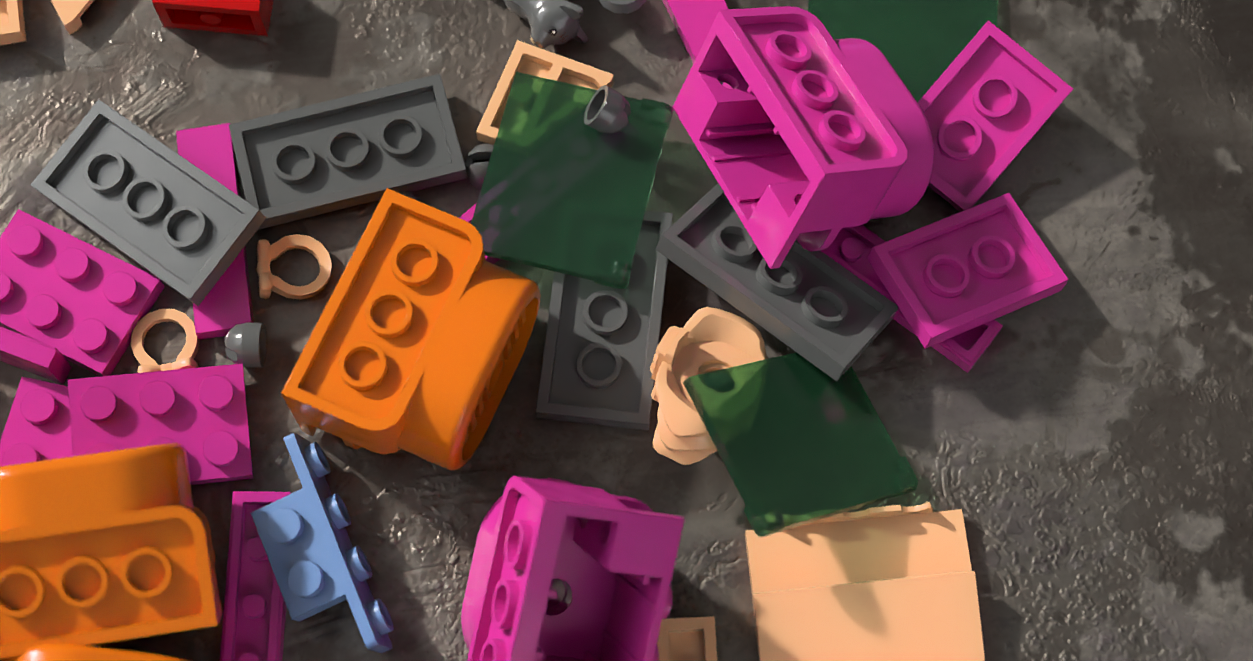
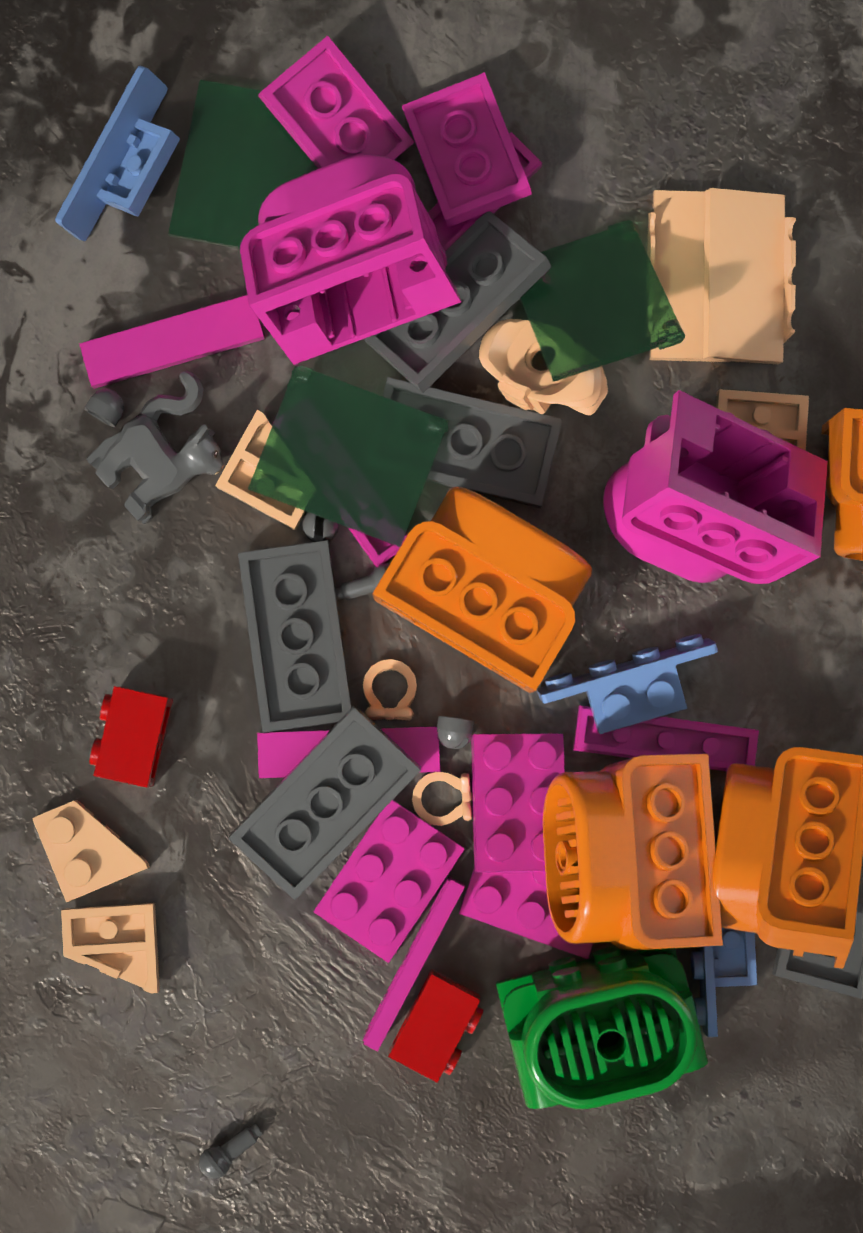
camera: 85 degrees left, 15 degrees up
dark grey hinge [584,85,631,134] -> none

